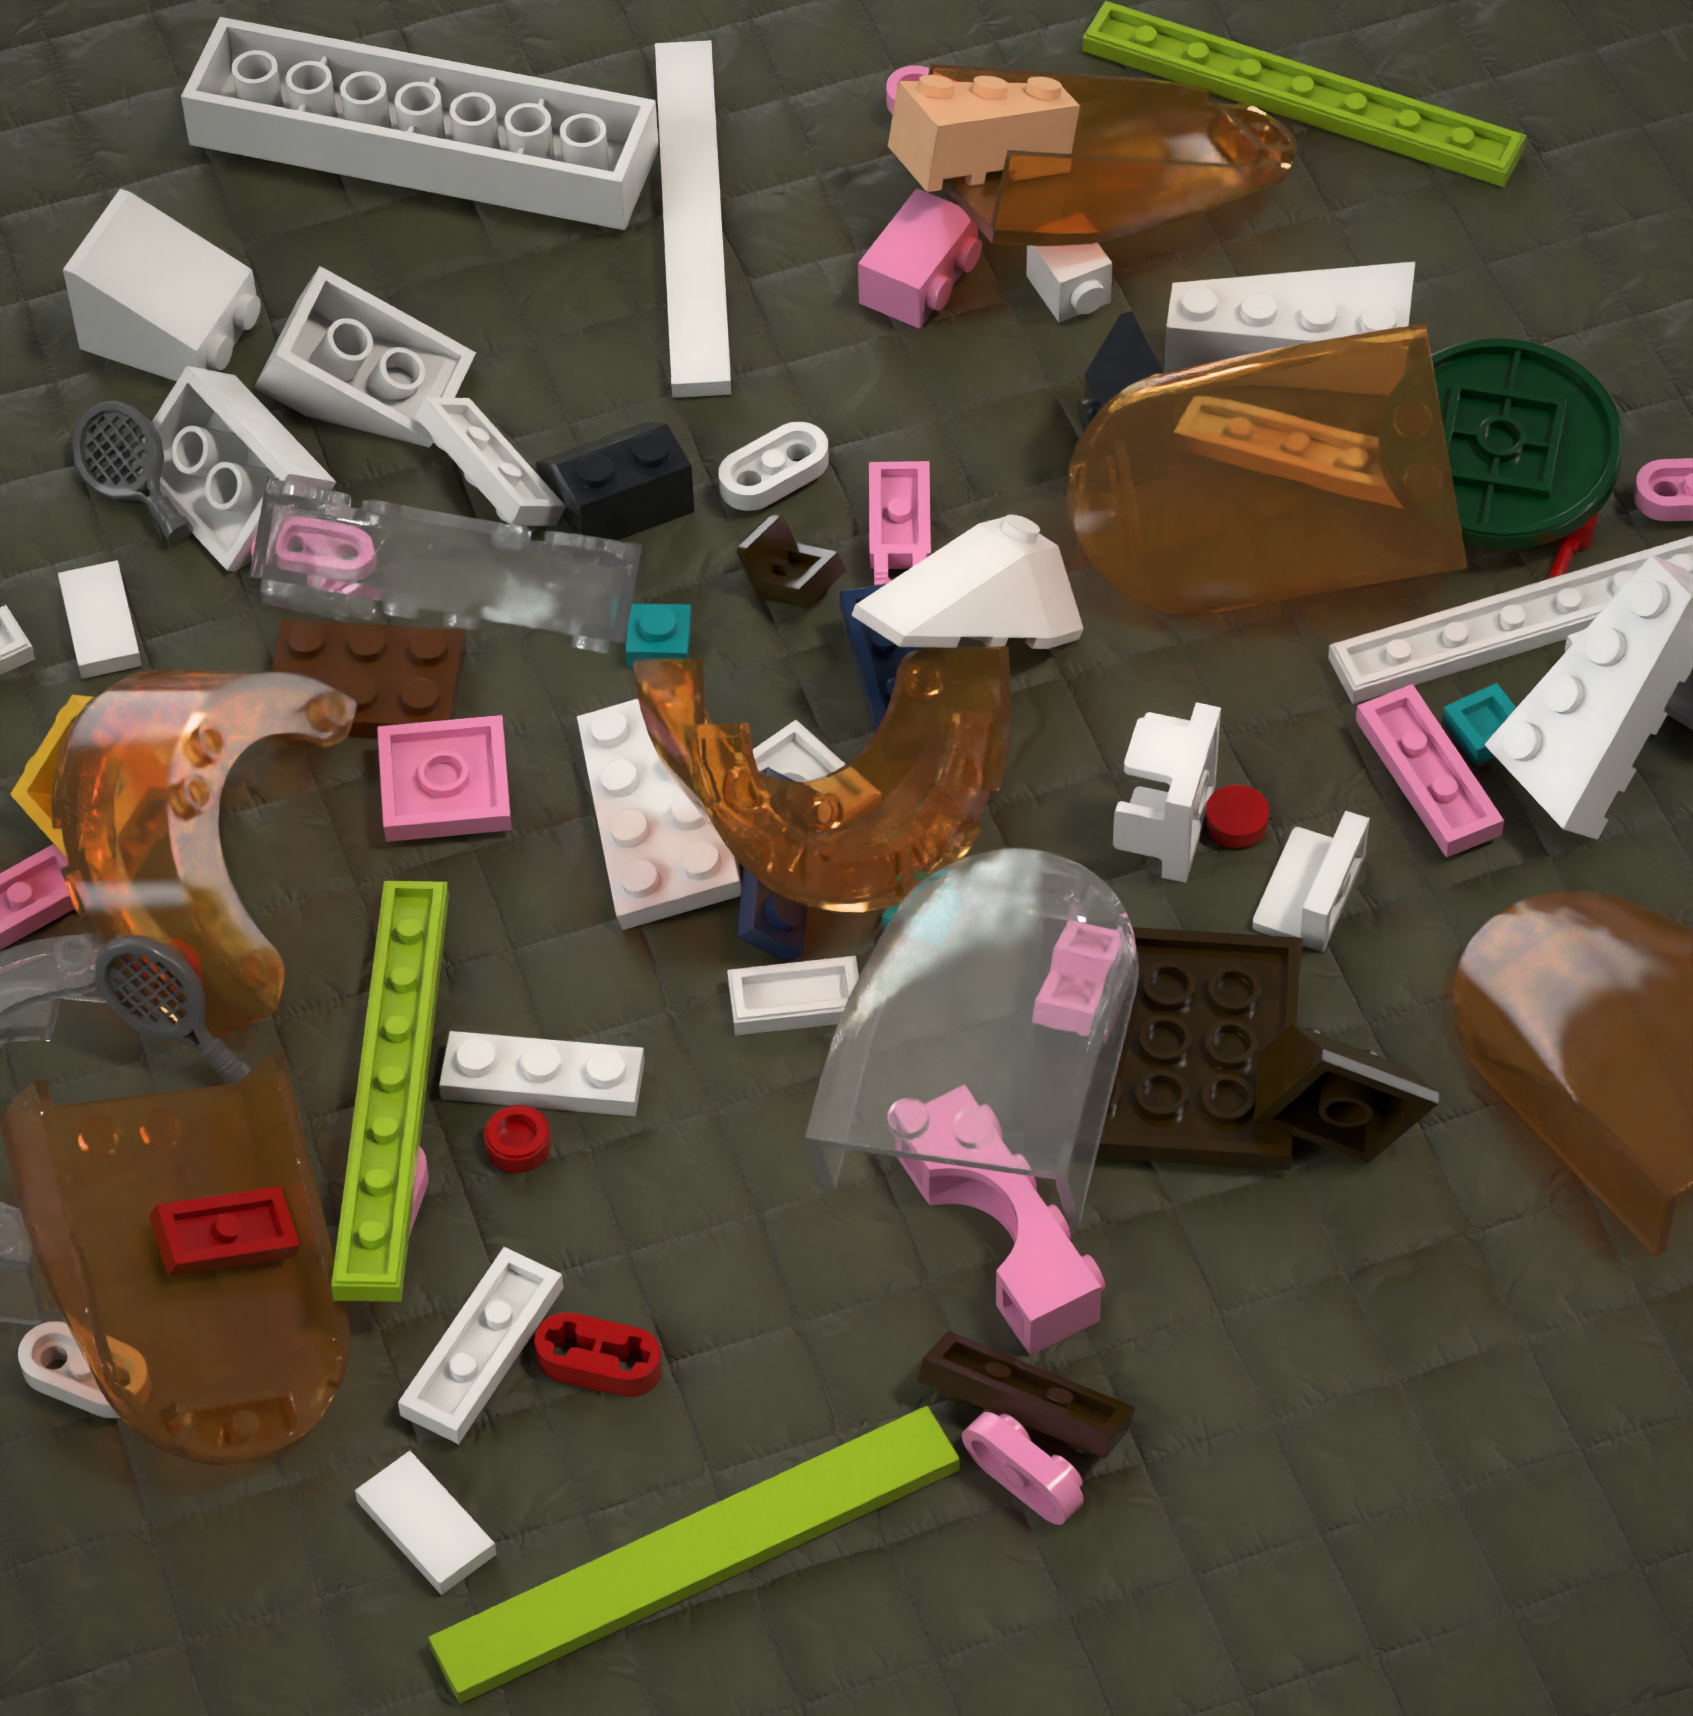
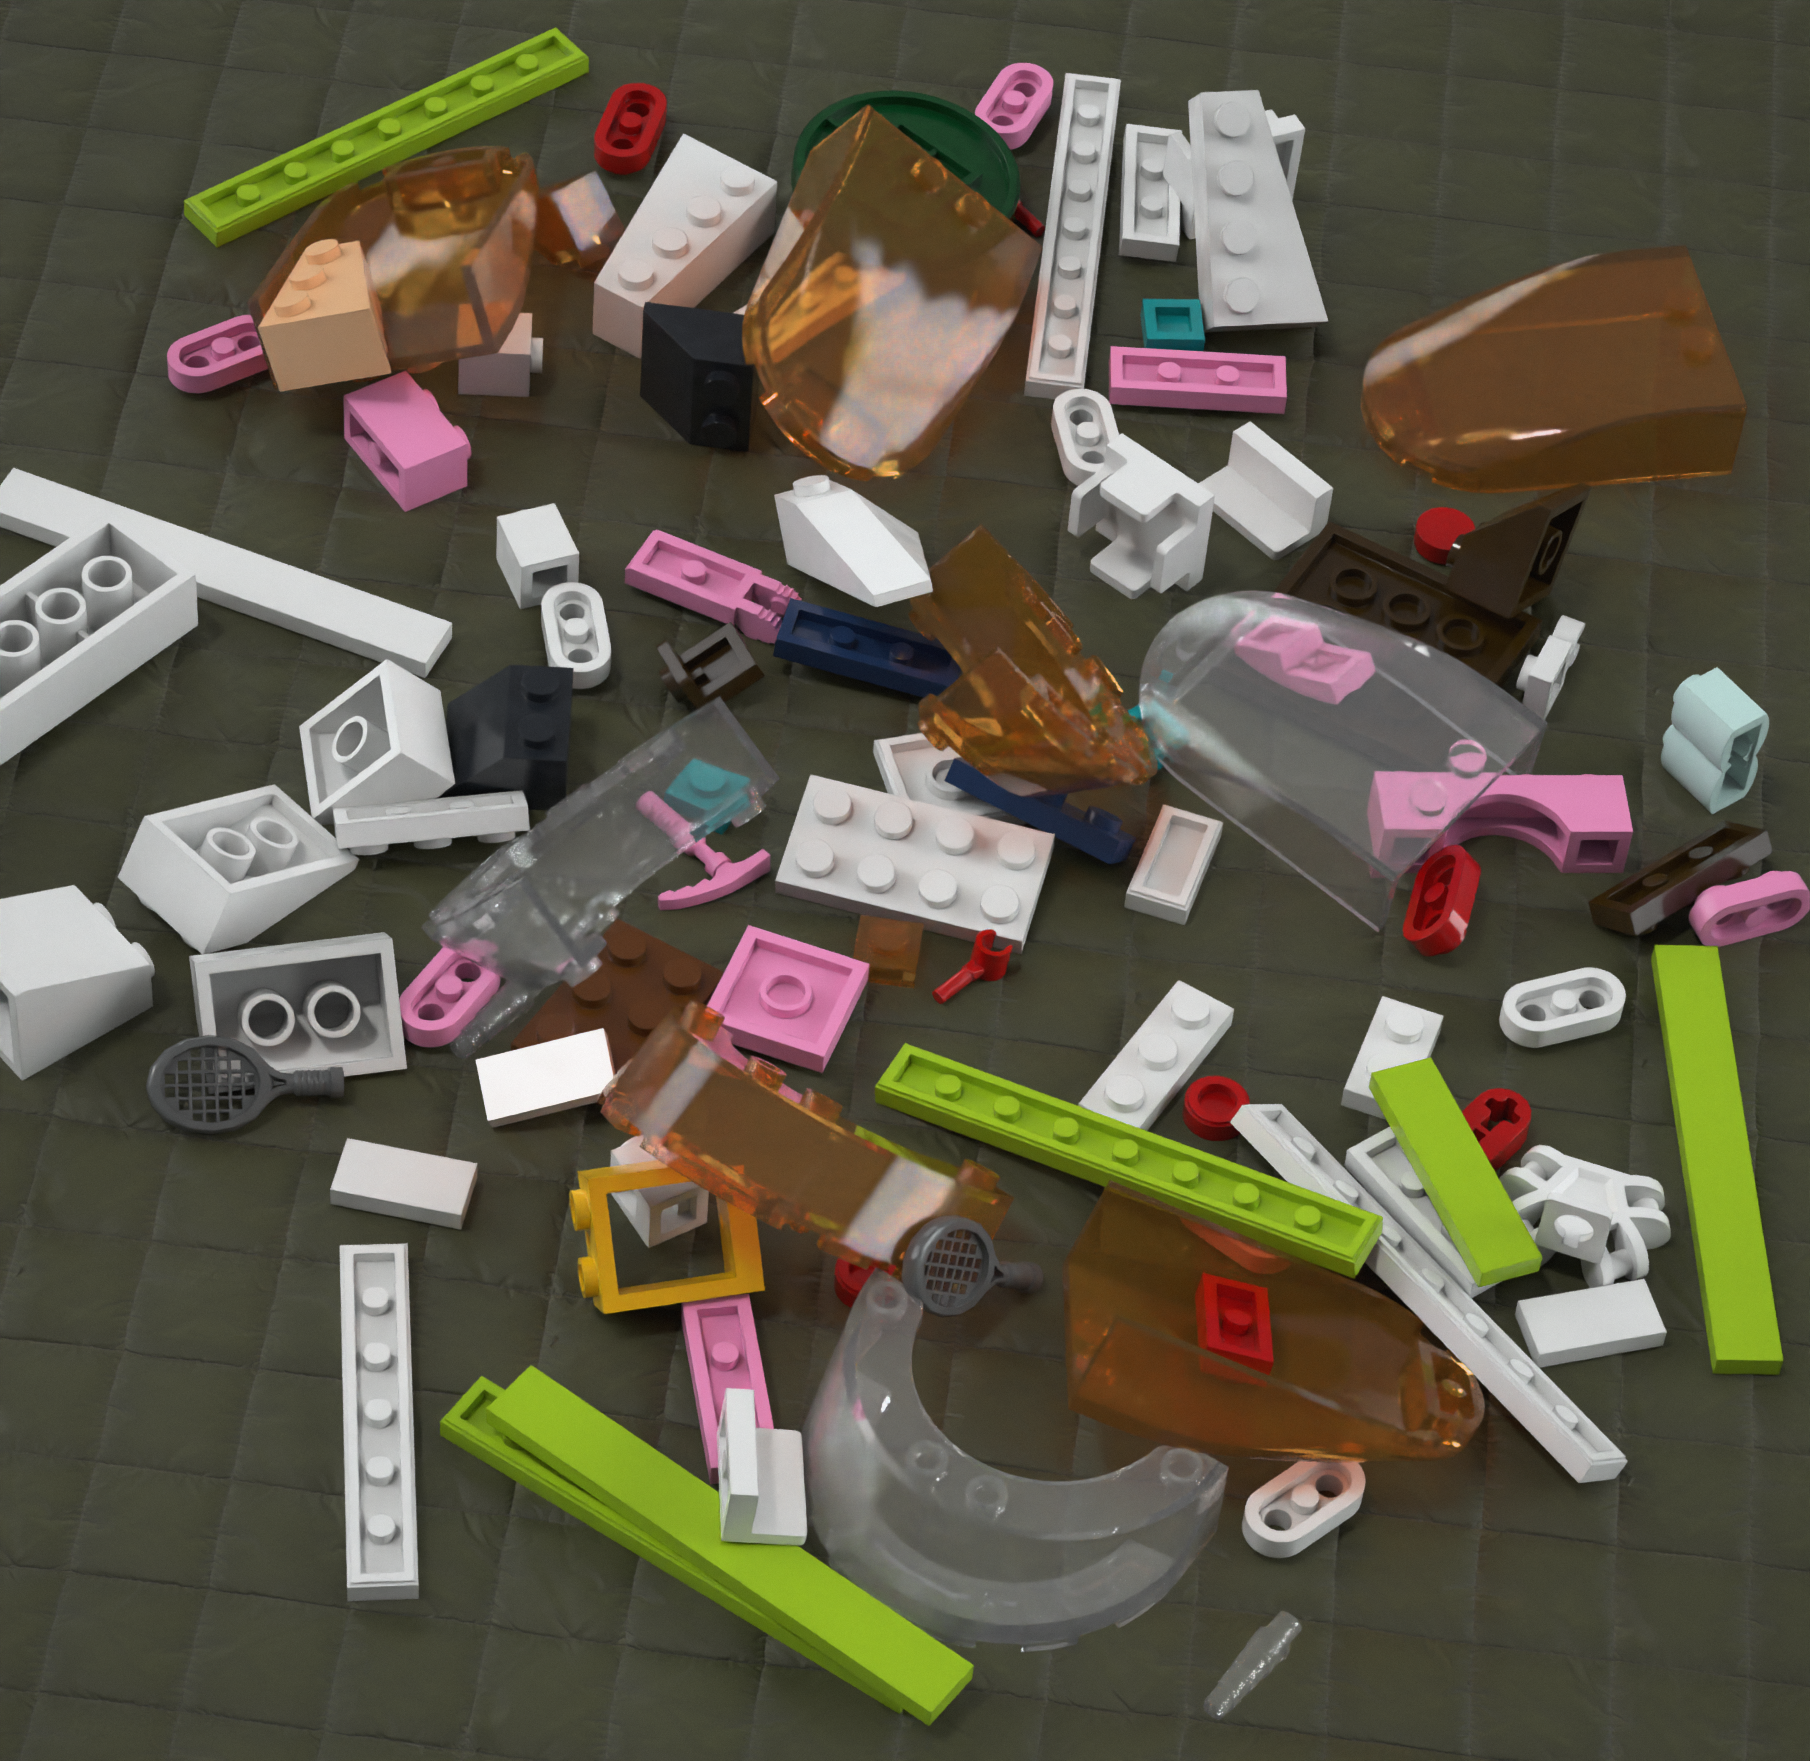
camera: 70 degrees left, 5 degrees down
none -> white slope [299,659,455,825]
none -> white tile [476,1028,620,1128]
none -> white brick [496,503,579,609]
none -> clear orange slope [497,170,625,268]
none -> red plate [594,83,667,175]
none -> bright pink piece [638,793,770,910]
none -> clear orange plate [853,915,924,988]
none -> red hand [932,929,1013,1004]
none -> white plate [1051,388,1119,486]
none -> white tile [1230,1104,1628,1483]
none -> white plate [1341,996,1444,1120]
none -> lime tile [1369,1057,1543,1288]
none -> red plate [1403,845,1481,956]
none -> red tile [1414,507,1475,565]
none -> white plate [1499,967,1626,1048]
none -> white piece [1499,1144,1671,1288]
none -> white plate [1516,615,1585,724]
none -> light aqua brick [1661,667,1769,814]

